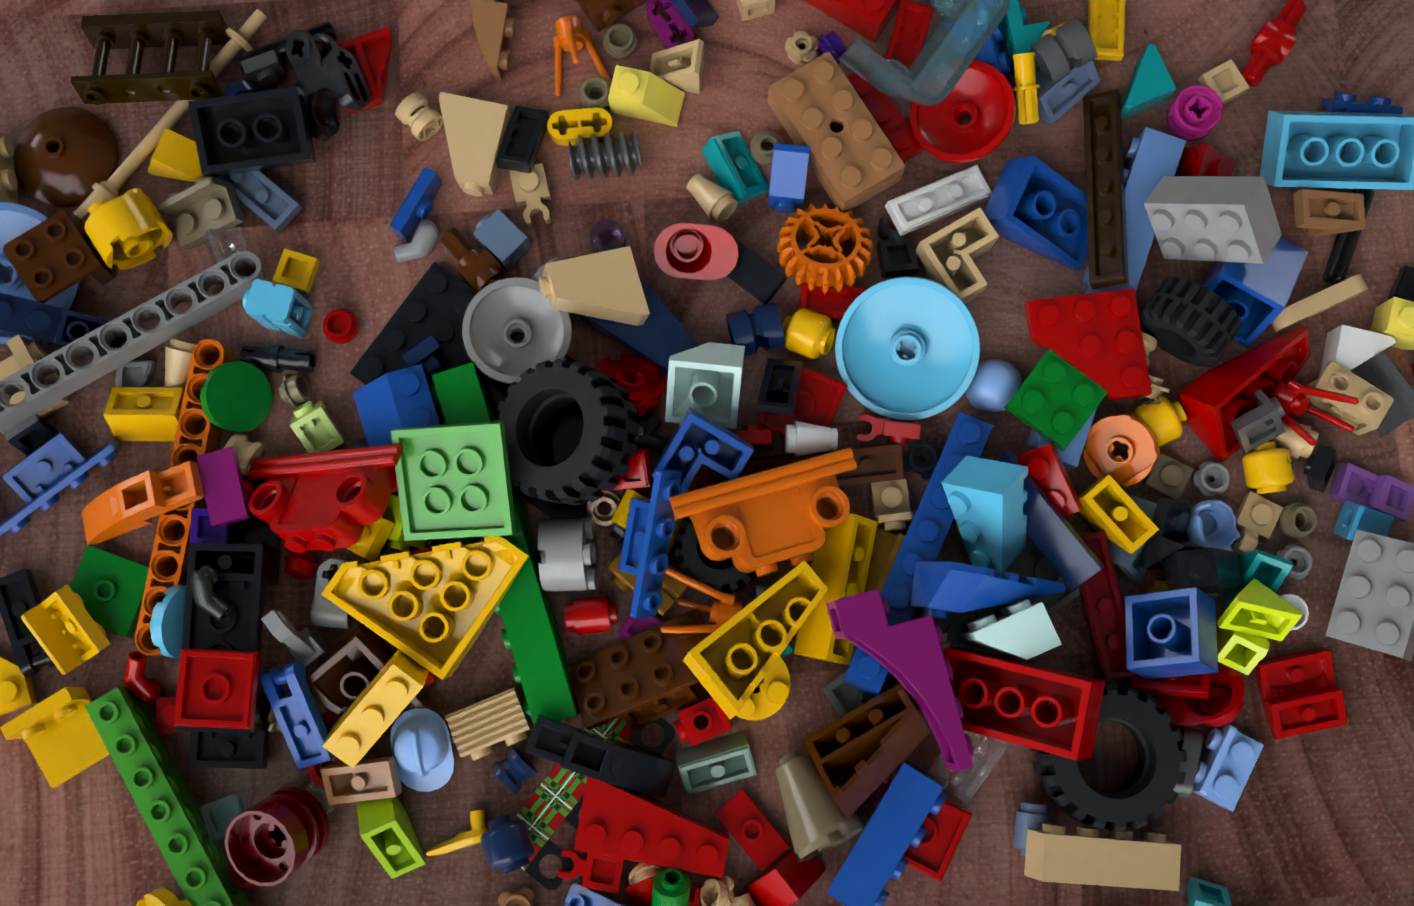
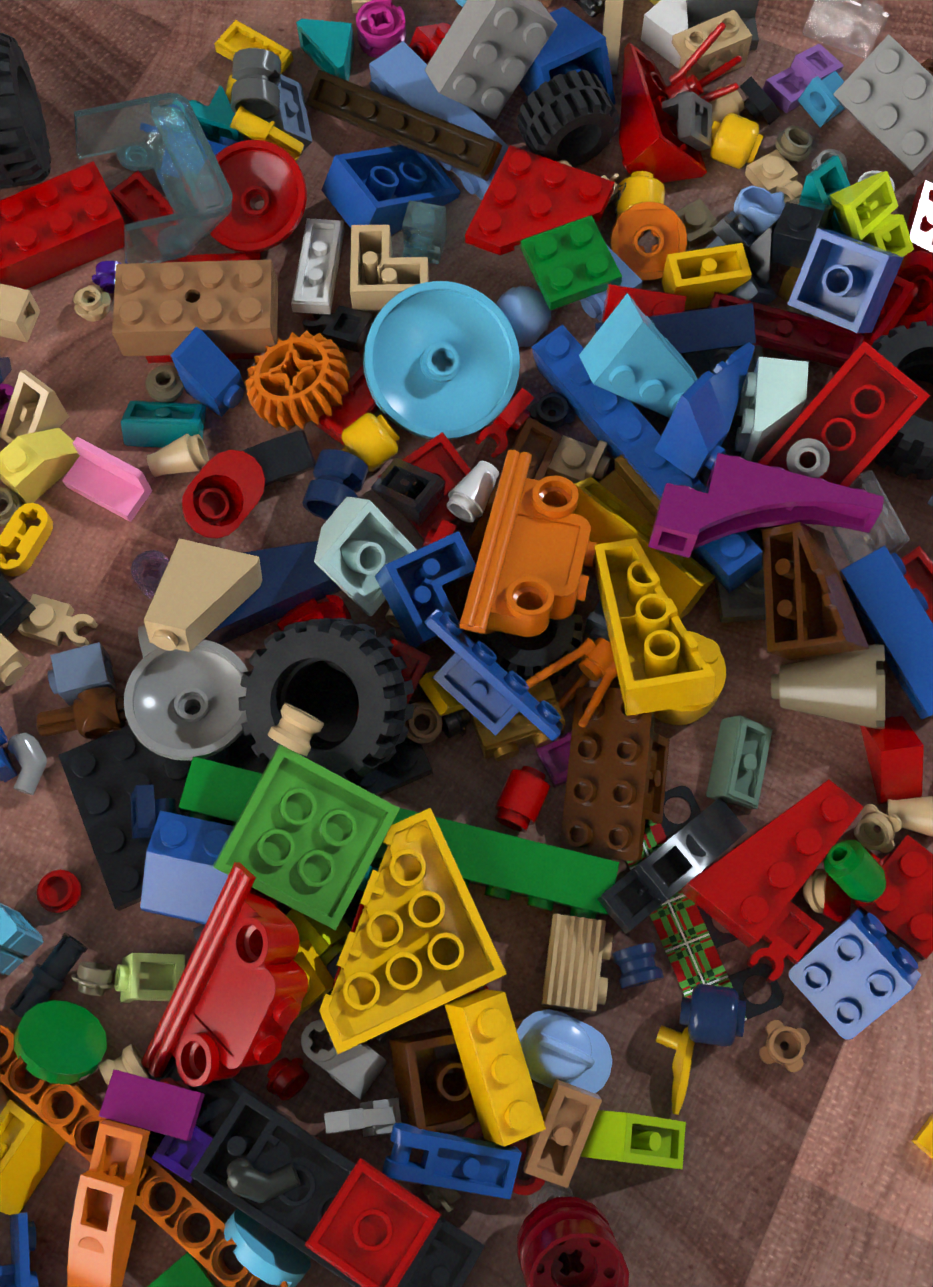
camera: 60 degrees left, 10 degrees down
light grey brick [538,517,598,592] -> none
dark grey piece [569,130,642,180] -> none
red brick [673,696,732,746] -> none
red plate [714,789,790,872] -> none
light grey plate [1193,461,1230,497] -> none
none -> bright pink panel [62,437,152,522]
none -> tan wheel [267,703,324,756]
none -> clear light blue brick [402,200,447,264]
none -> light grey plate [786,438,830,478]

